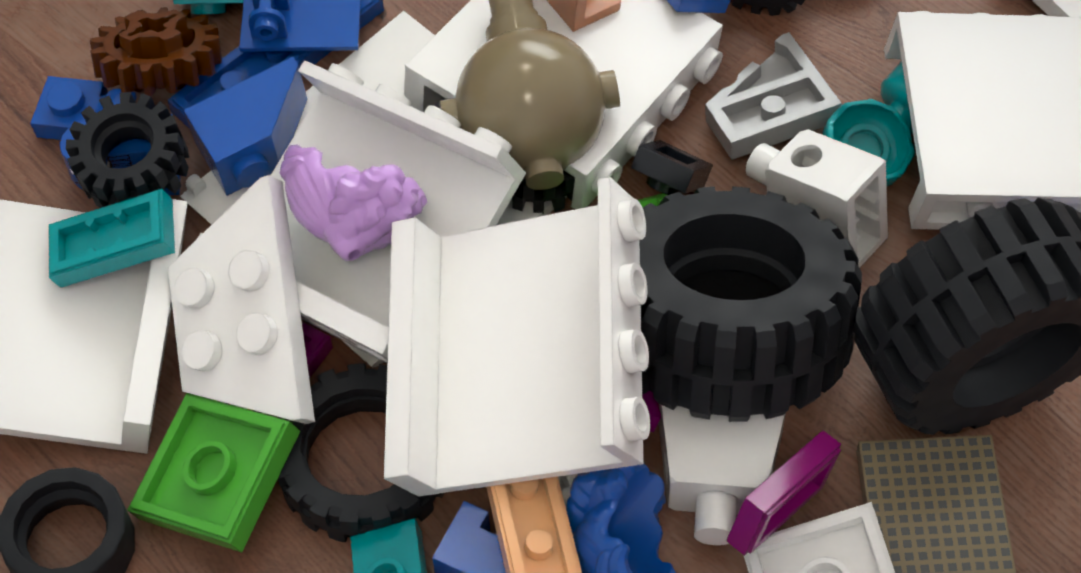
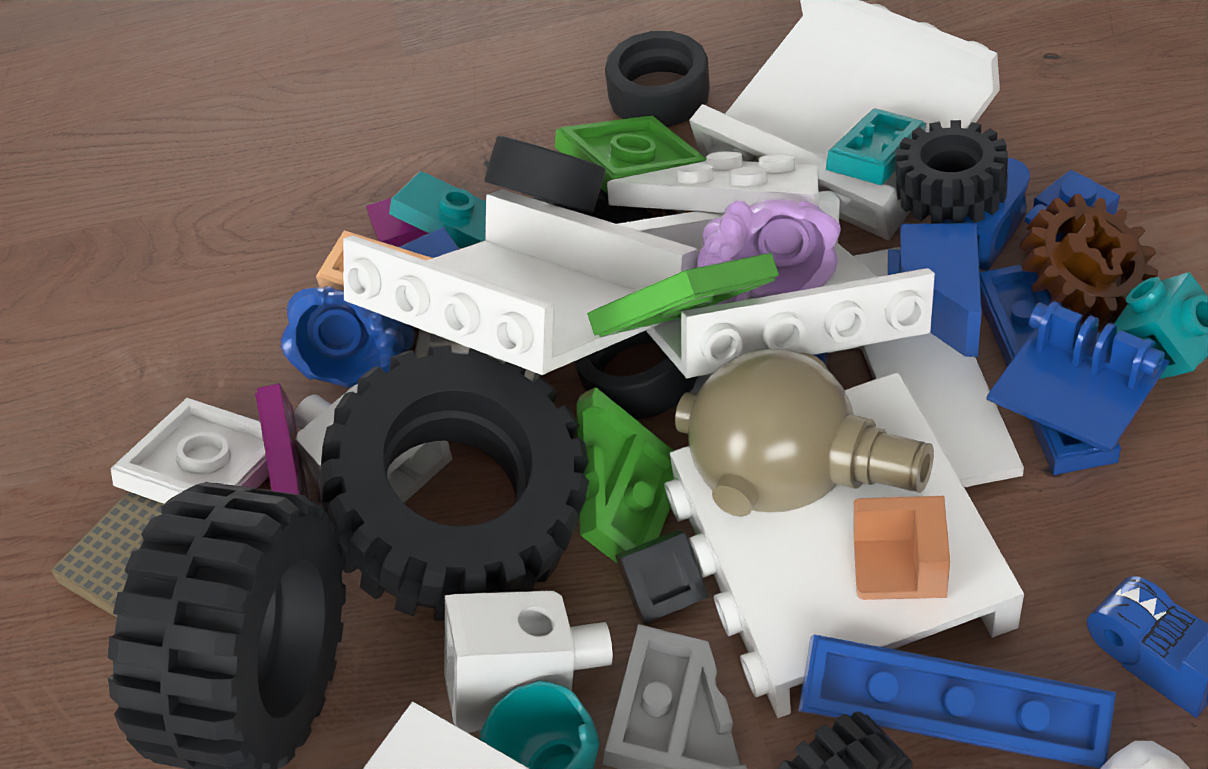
camera: 130 degrees right, 10 degrees down
none -> black tyre [484,135,606,214]
none -> bright green tile [587,253,779,338]

